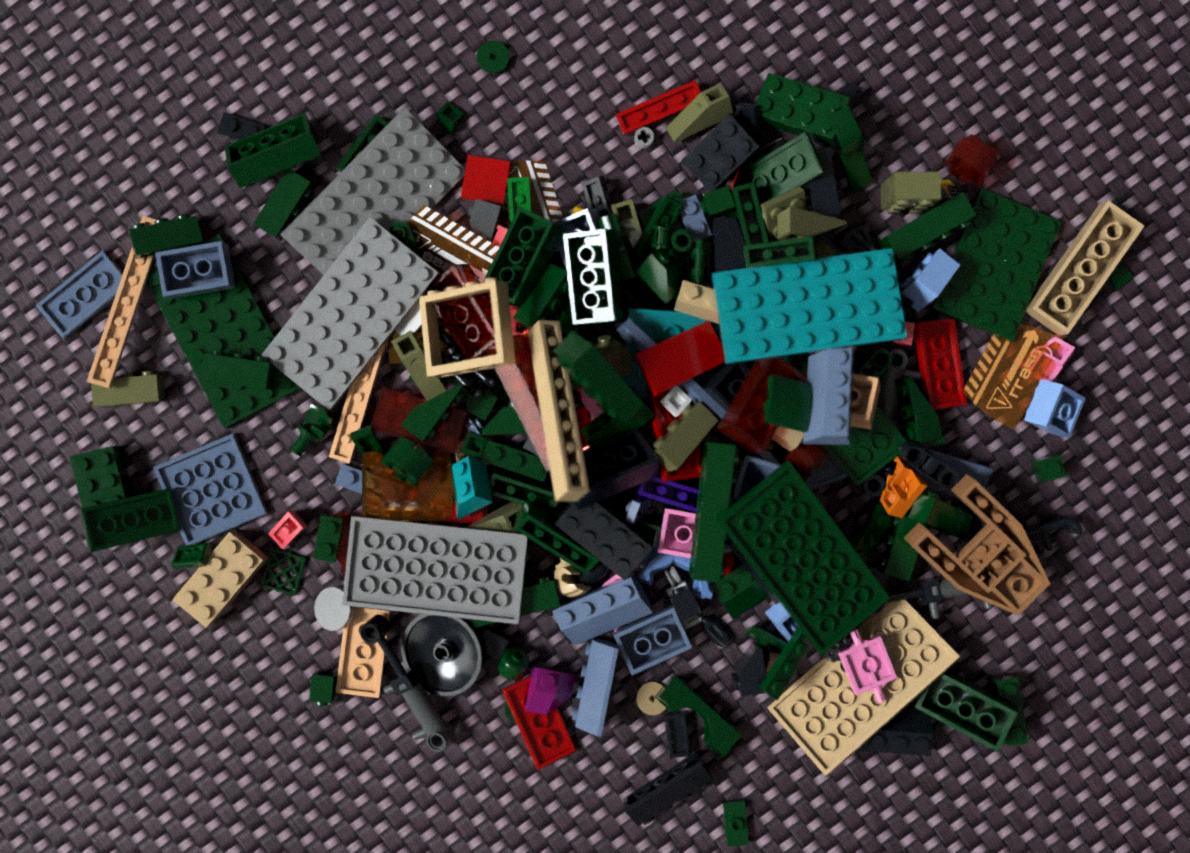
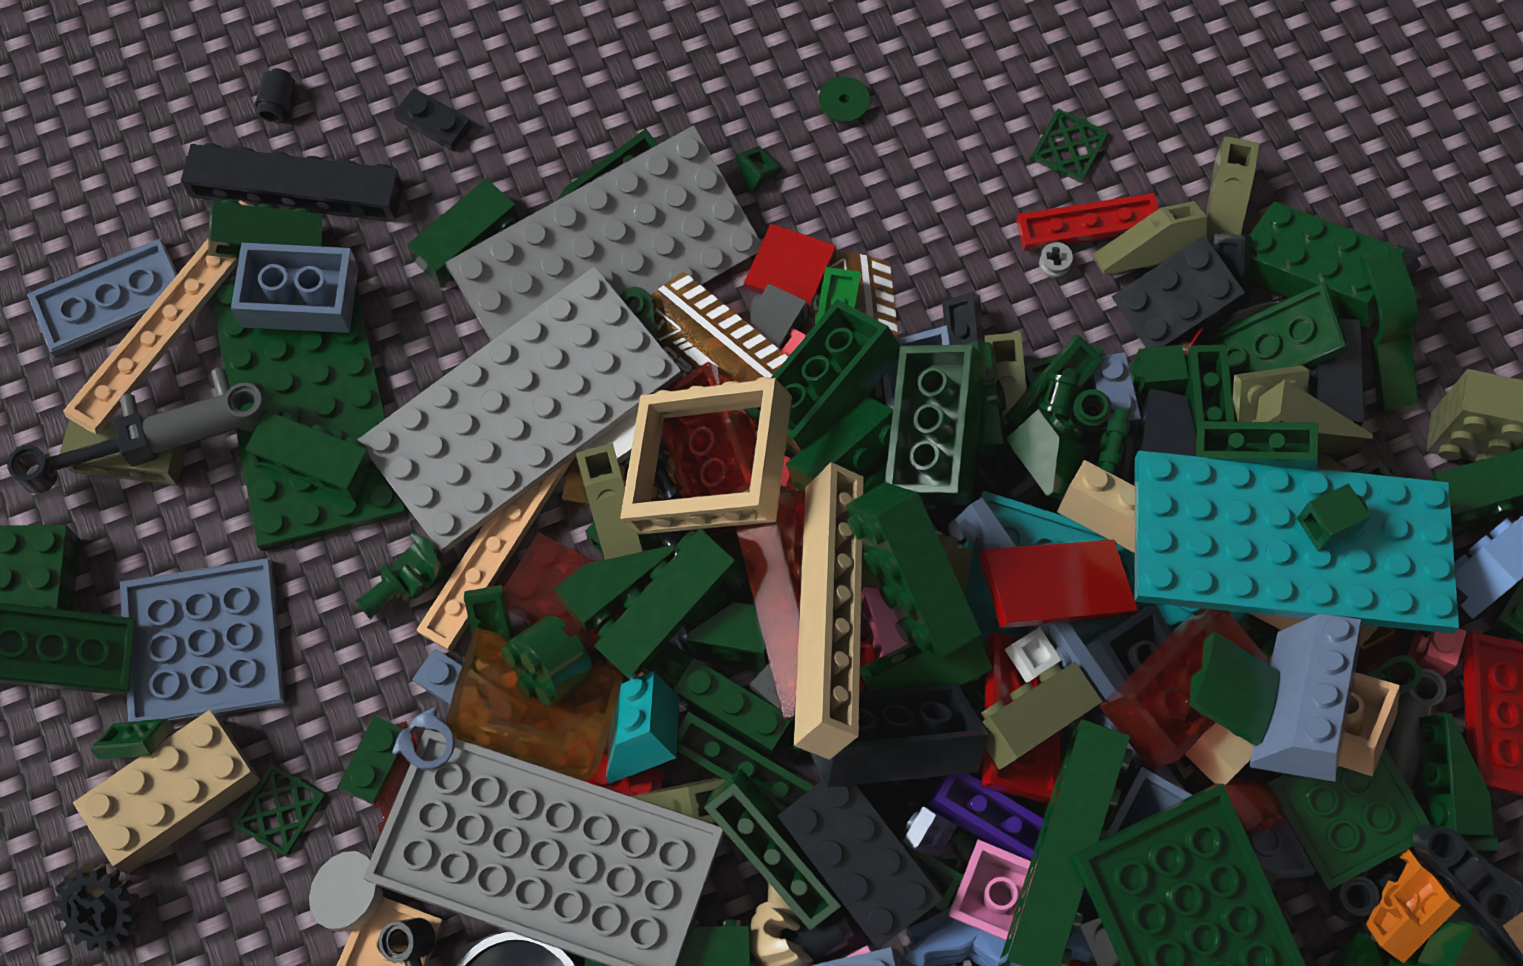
camera: 10 degrees right, 20 degrees down
dark green brick [225,112,321,188] -> none
coral slope [268,510,309,549] -> none
none -> piece [7,367,270,494]
none -> black gear [52,863,142,952]
none -> black brick [181,143,403,223]
none -> black brick [255,68,297,123]
none -> sand blue piece [392,707,455,771]
none -> dark green brick [594,529,740,678]
none -> dark green window [1030,109,1109,183]
none -> olive slope [1206,136,1259,247]
none -> dark green brick [1296,483,1371,551]

